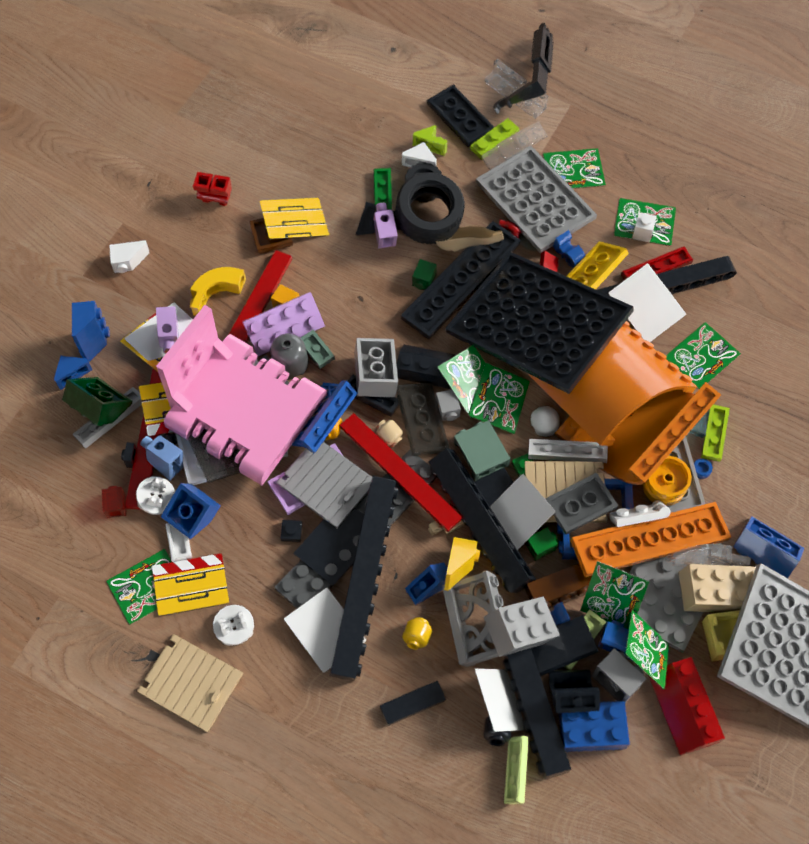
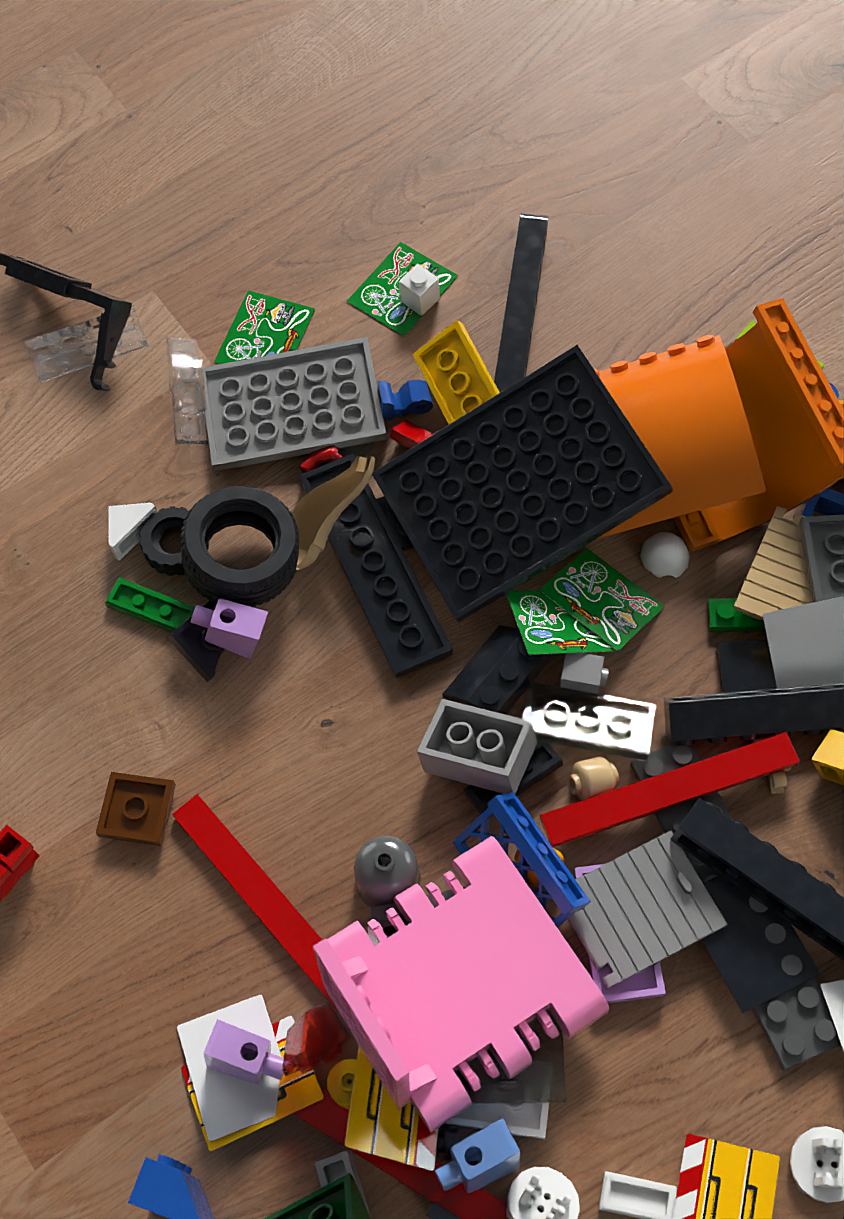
camera: 60 degrees left, 0 degrees up
white slope [110,240,149,273] -> none
blue slope [160,483,221,539] -> none
yellow arch [190,267,246,316] -> none
lavender plate [242,292,325,356] -> none
yellow sticker [260,198,329,239] -> none
light orange brick [271,284,300,308] -> none
black plate [280,520,303,542] -> none
sand green plate [301,330,335,369] -> none
dark green brick [412,259,437,290] -> none
lime slope [413,125,447,156] -> none
black tile [427,84,495,148] -> none
sand green panel [454,420,510,481] -> none
lime plate [470,118,520,160] -> none
white plate [528,439,608,463] -> none
white sticker [609,263,686,342] -> none
red tile [621,246,693,281] -> none
green sticker [666,322,741,389] -> none

